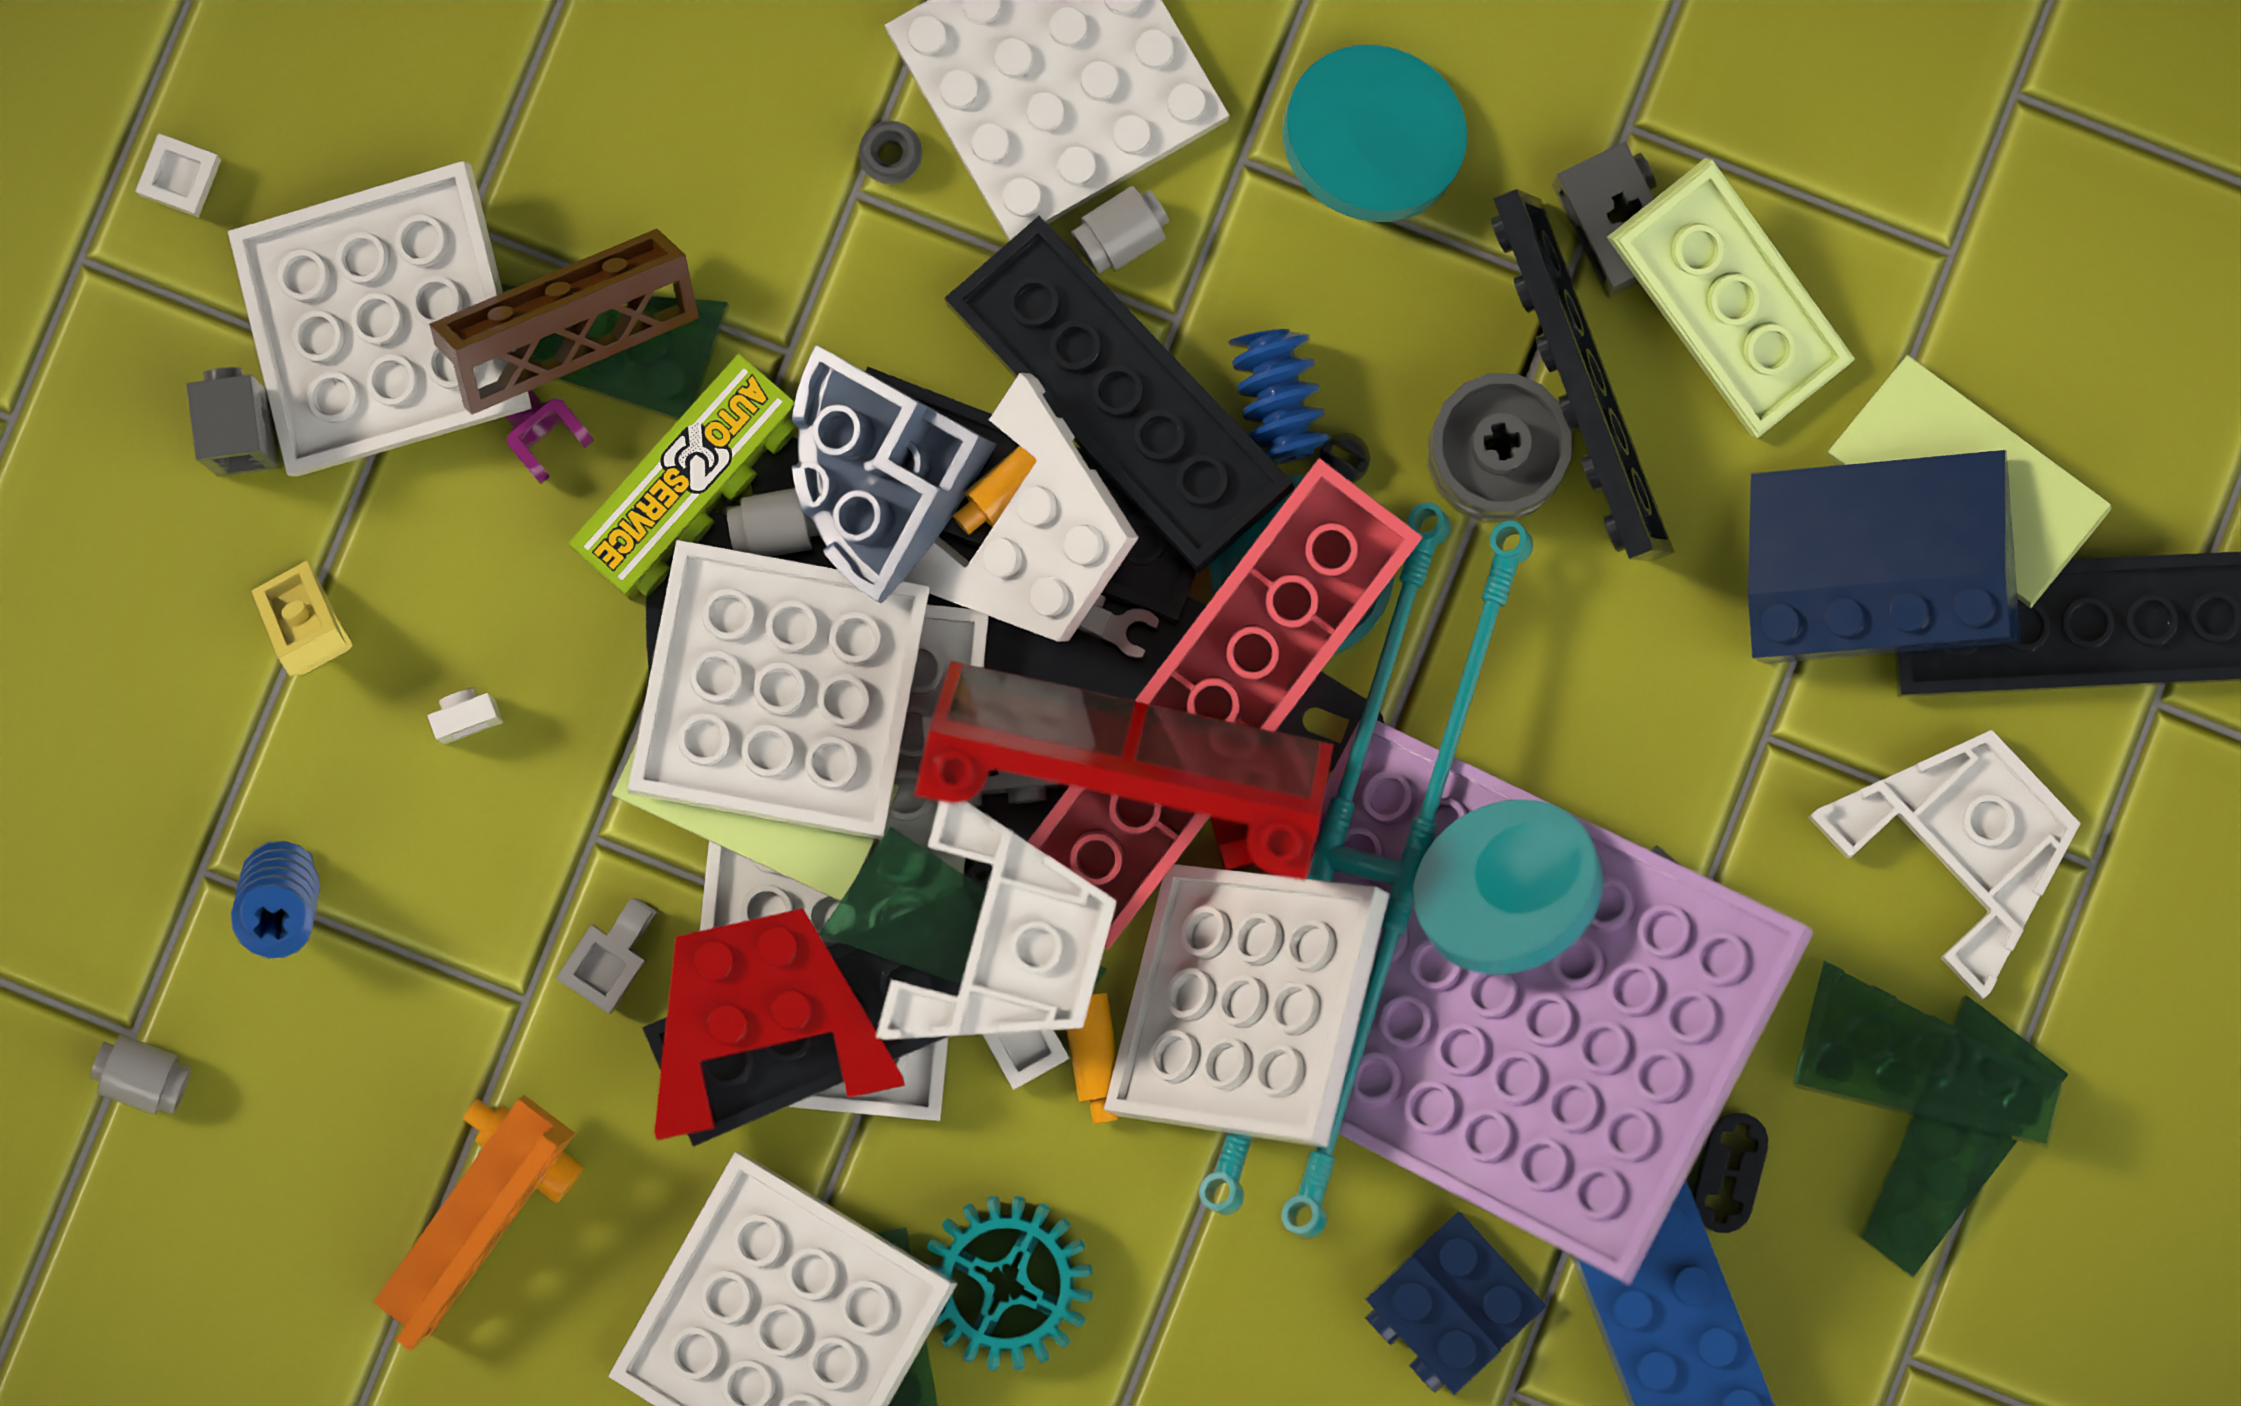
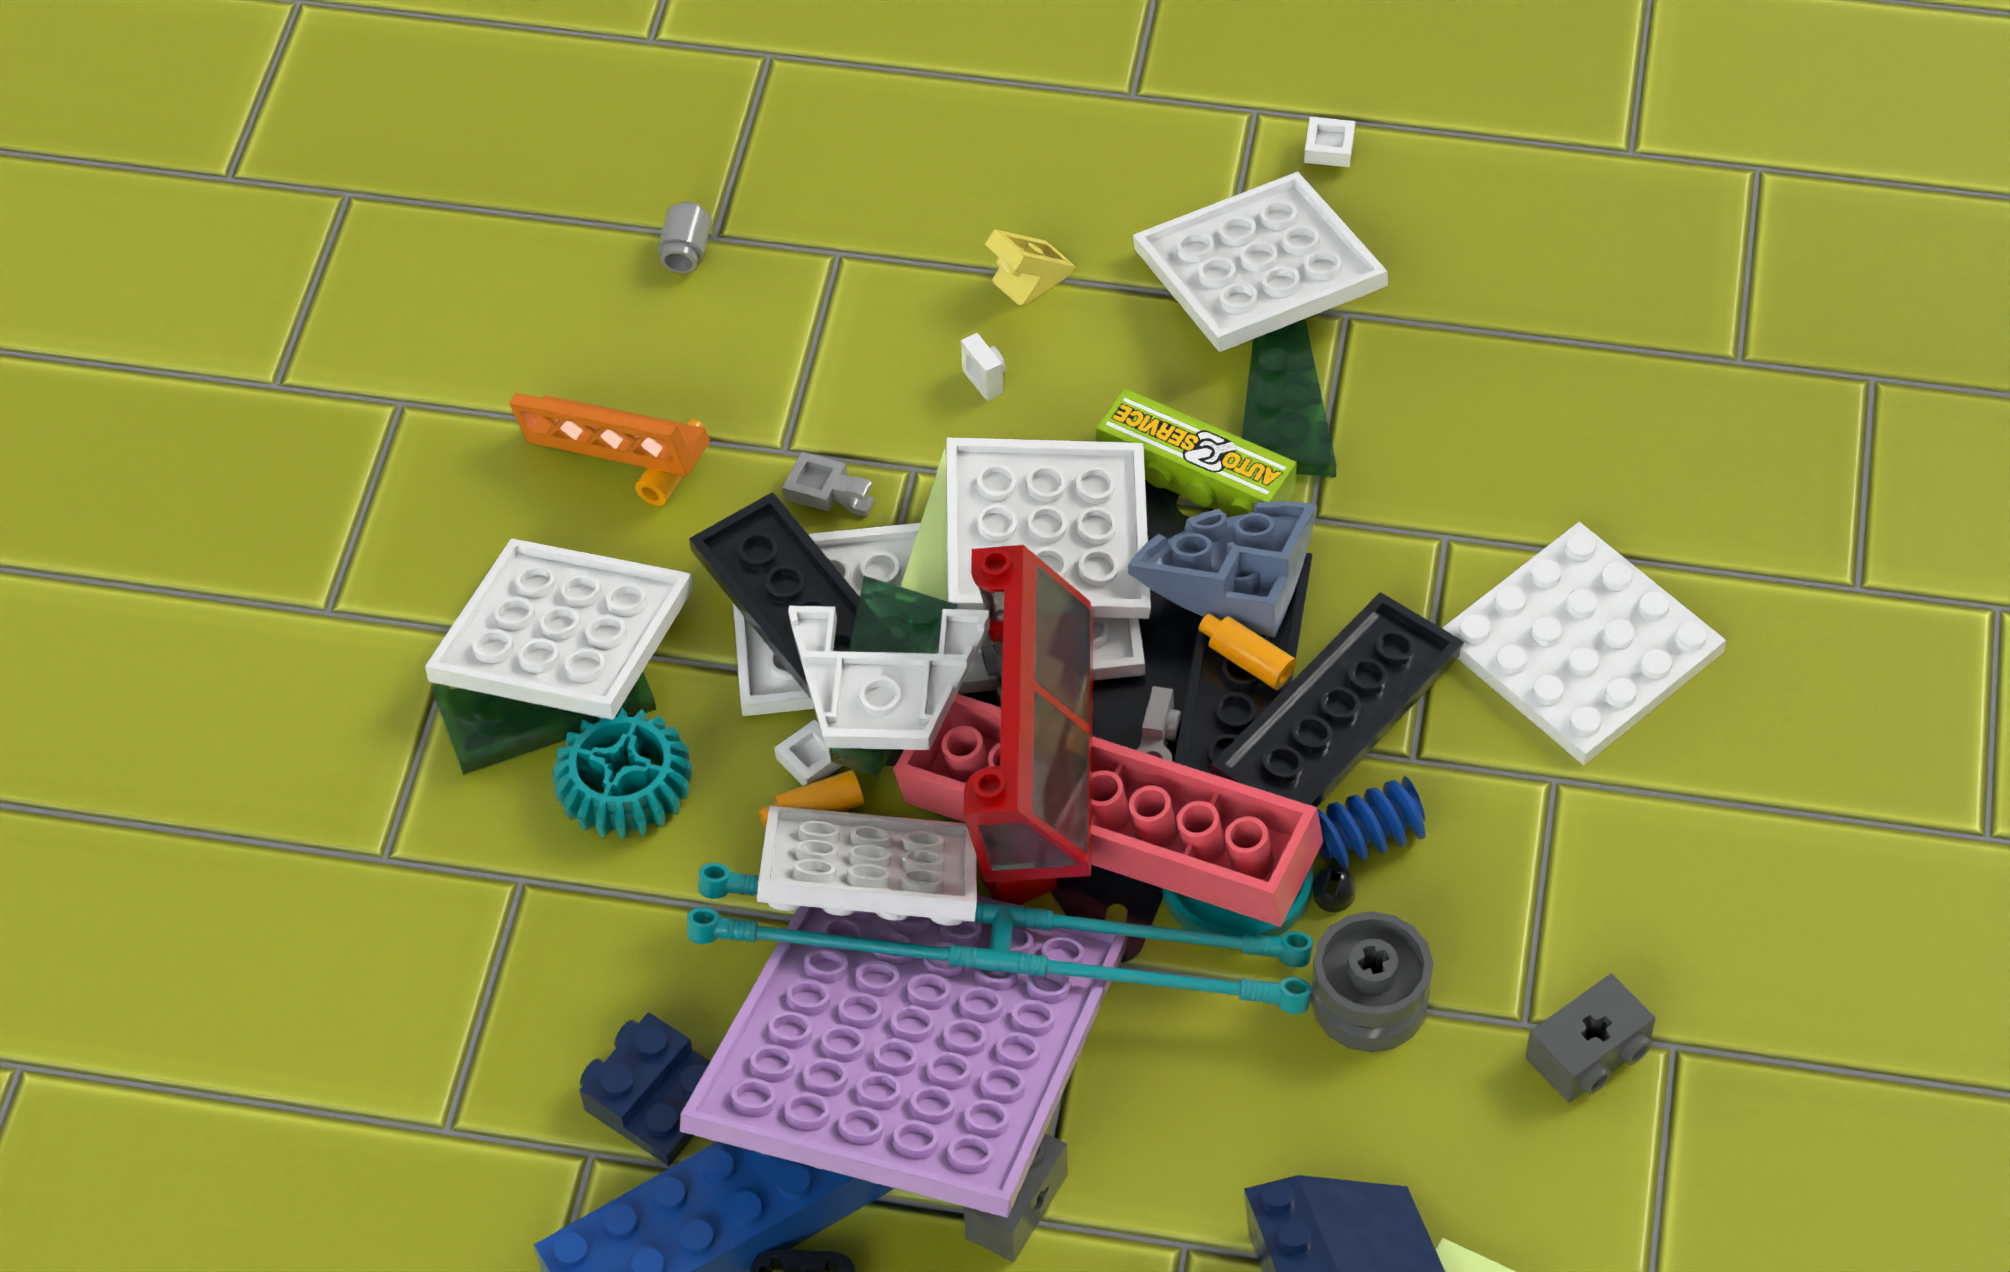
camera: 80 degrees right, 30 degrees down
dark grey brick [186,367,280,477] -> none
blue piece [231,841,320,959] -> none
reddish brown fence [429,228,699,415] -> none
magenta piece [505,390,595,484] -> none
red wing [654,908,905,1141] -> none
light grey brick [726,488,820,557] -> none
dark grey plate [859,121,922,185] -> none
white wing [902,373,1138,642] -> none
light grey brick [1071,186,1170,274] -> none
teal piece [1282,45,1467,222] -> none
teal piece [1413,799,1604,975] -> none
black plate [1491,189,1674,561] -> none
yellowish green tile [1607,158,1855,438] -> none

